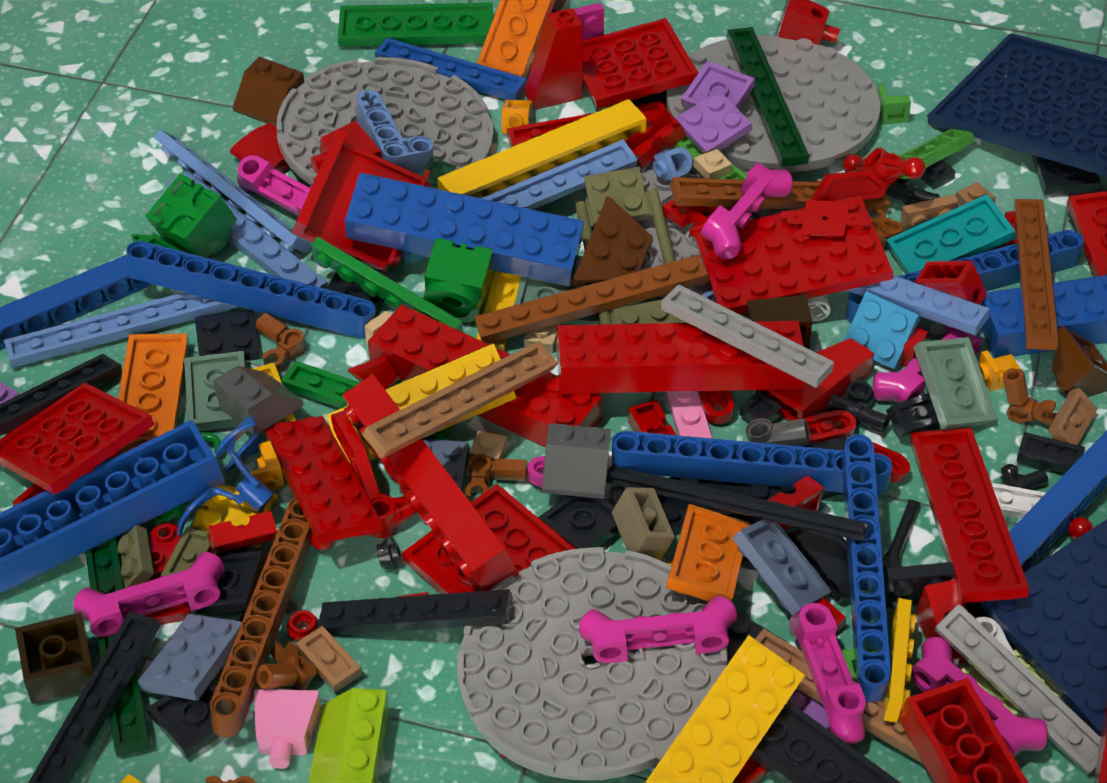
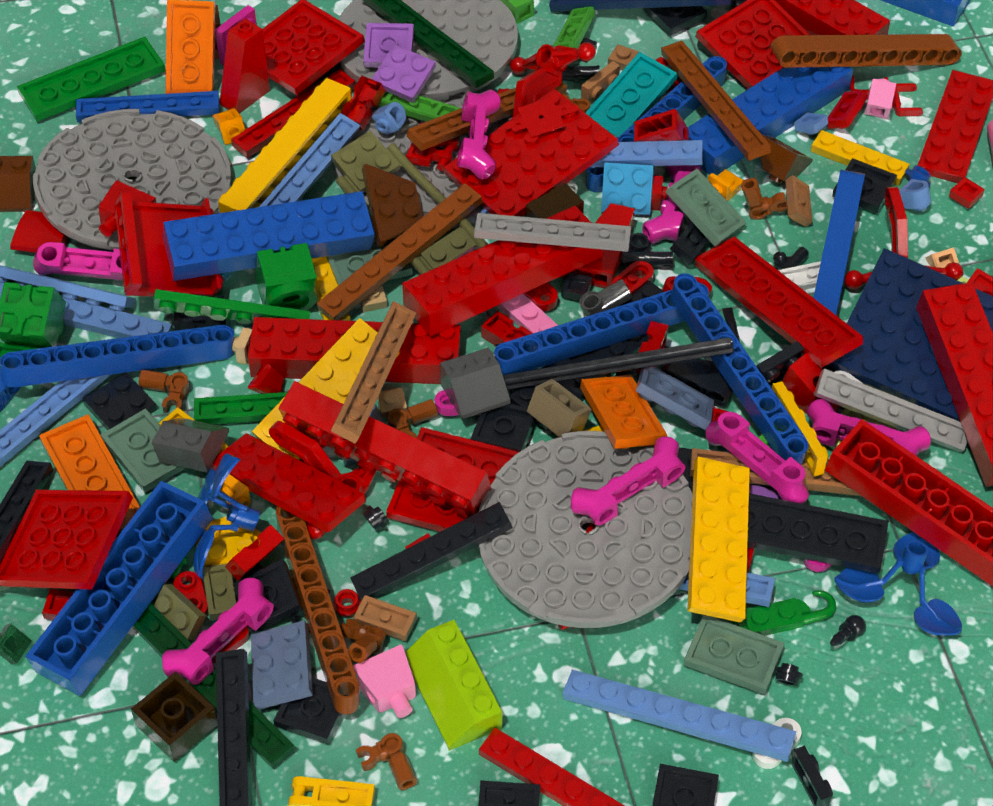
camera: 30 degrees left, 5 degrees up
medium blue beam [356,90,434,174] -> none
clear green plate [419,157,457,188] -> none
tan plate [693,149,733,179] -> none
black plate [1016,432,1085,473] -> none

